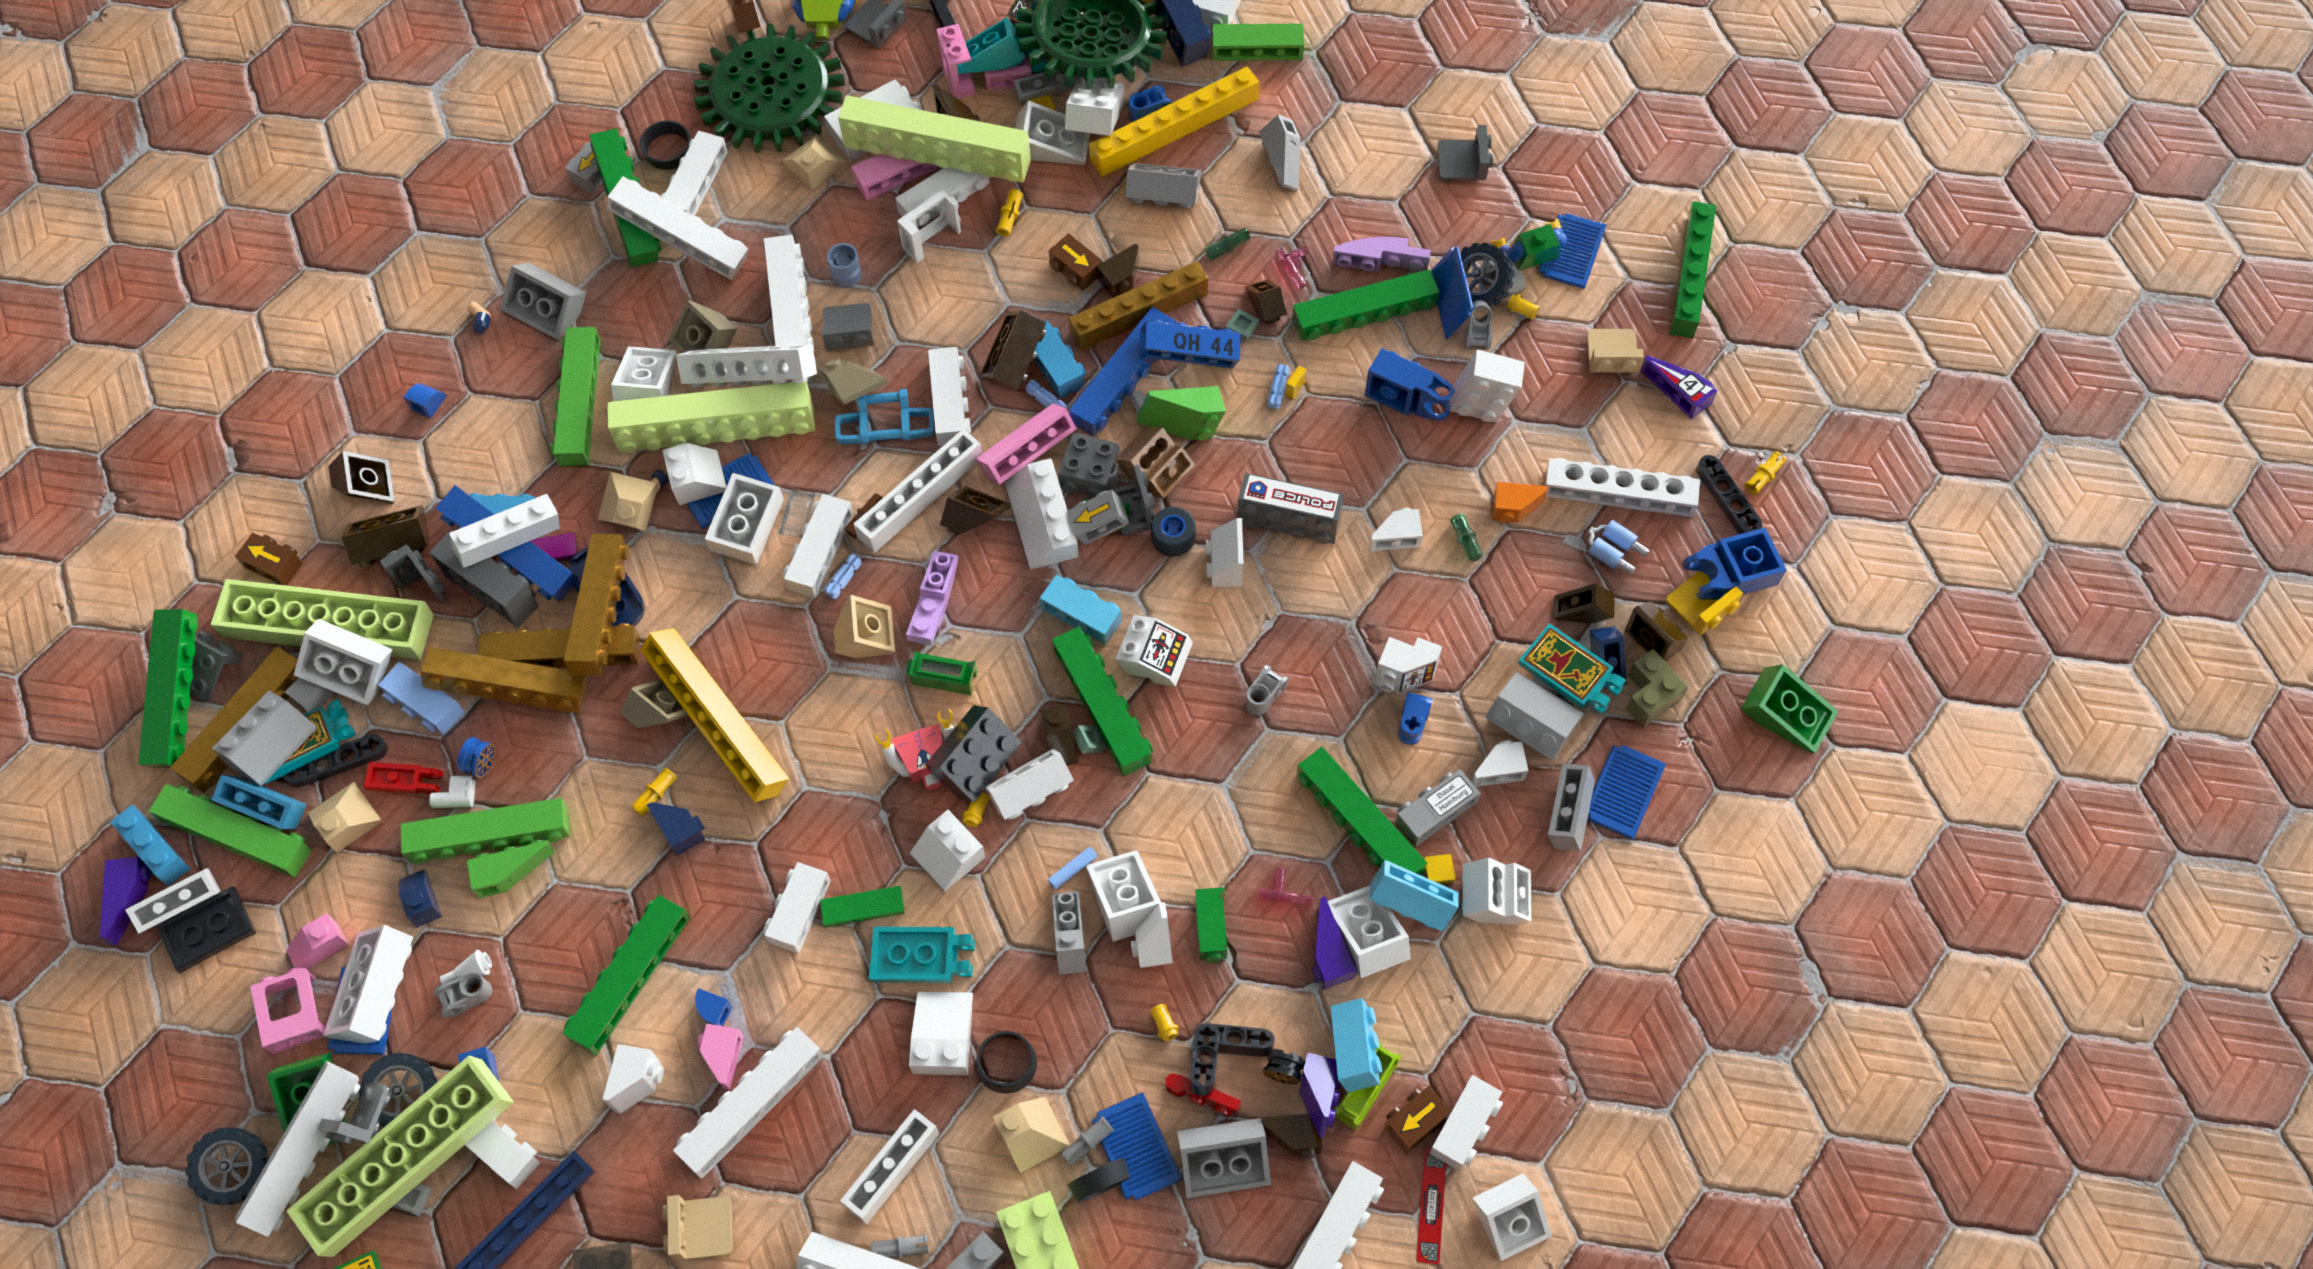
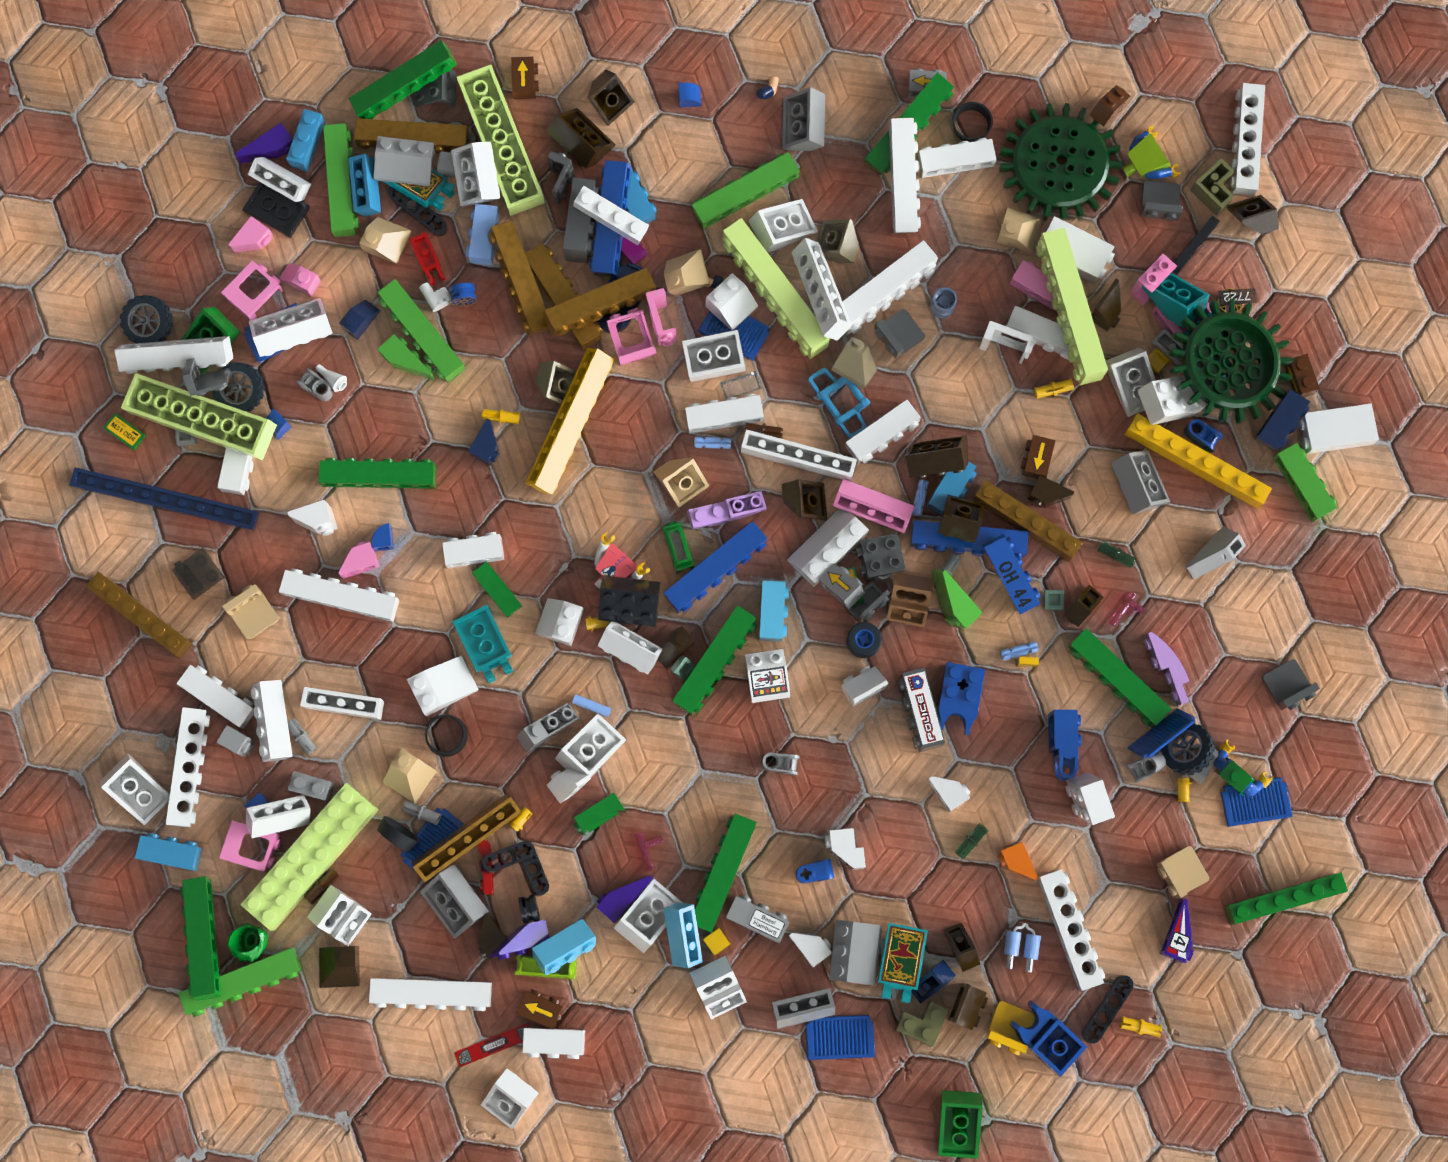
camera: 60 degrees right, 15 degrees up
none -> bright pink slope [228,216,272,253]
none -> pearl gold brick [411,793,522,883]
none -> bright pink window [607,308,656,366]
none -> bright pink window [646,288,677,346]
none -> blue brick [664,521,767,614]
none -> blue brick [937,662,985,736]
none -> dark brown slope [938,494,985,543]

